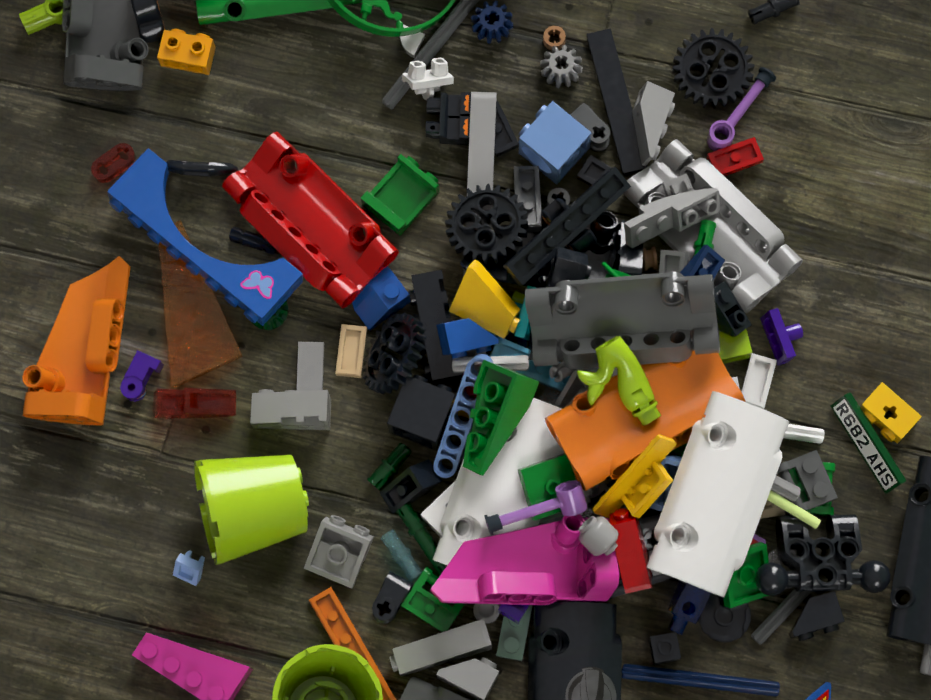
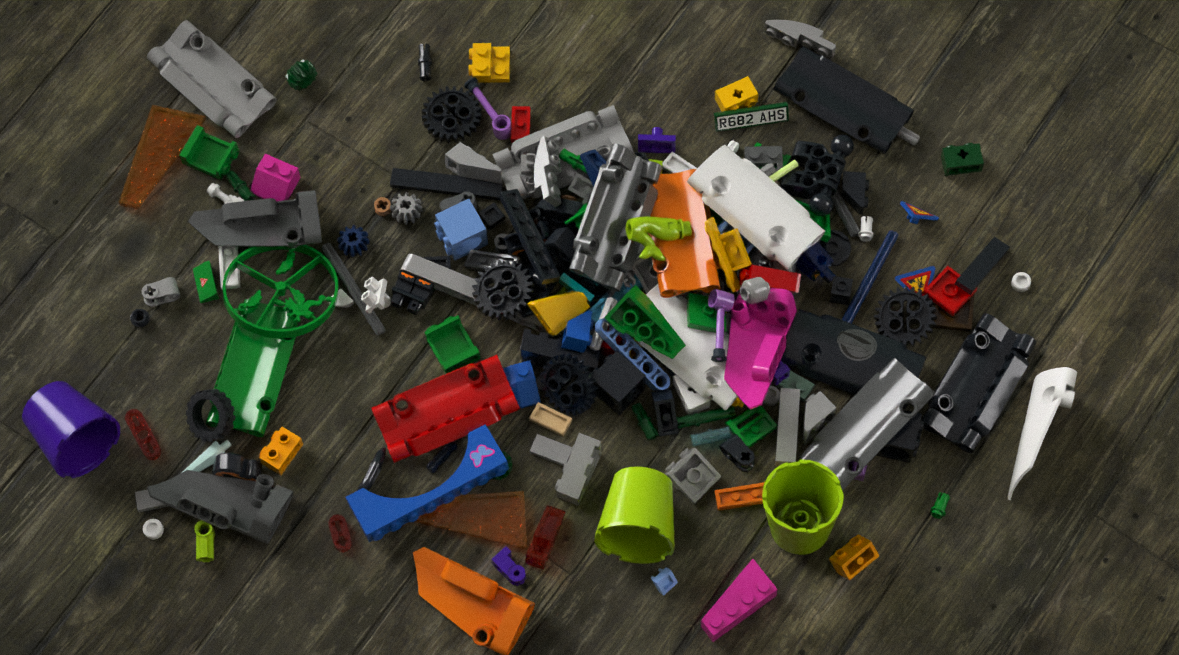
camera: 70 degrees left, 10 degrees down
none -> yellow plate [469,43,510,83]
none -> white pin [858,216,873,242]

